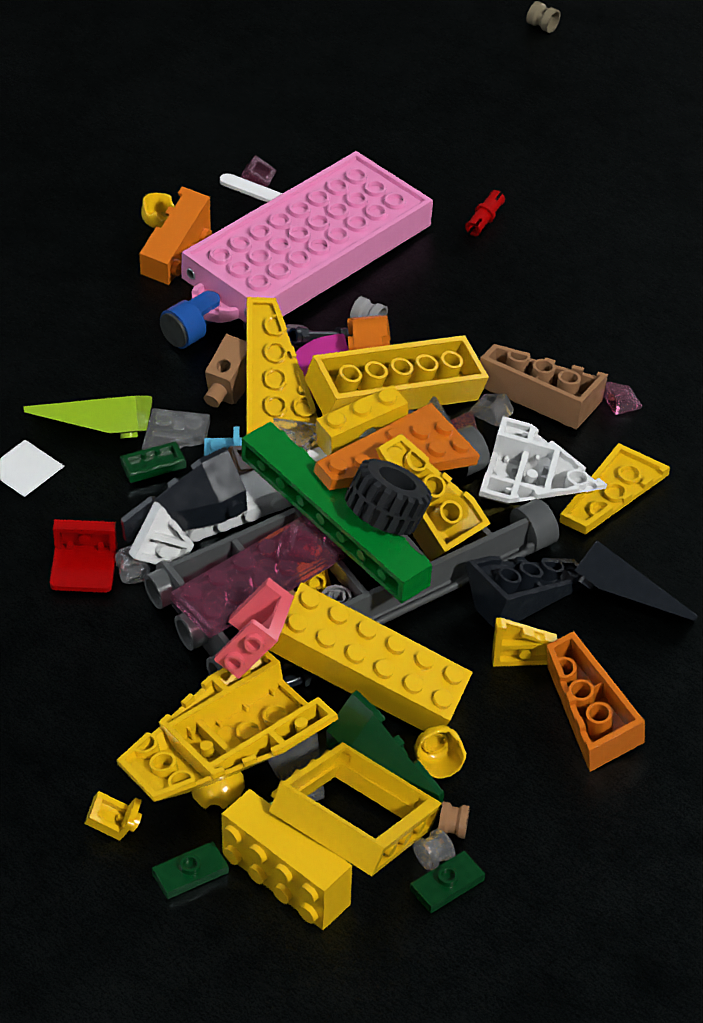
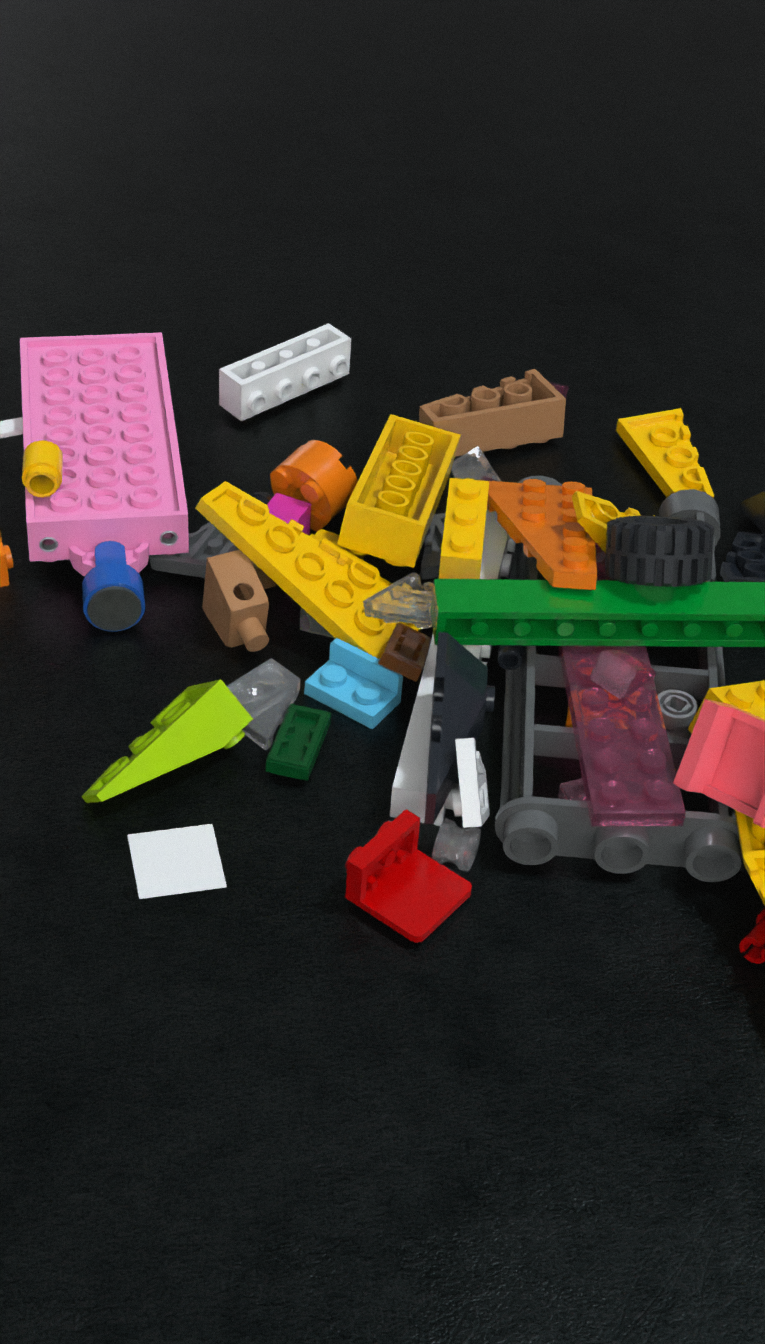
camera: 55 degrees left, 5 degrees down
light grey wheel [350,296,388,318] -> none
red pin [465,190,505,236] -> none
white wedge [479,416,607,506] -> none
none -> yellow brick [22,440,63,497]
none -> white brick [219,323,351,421]

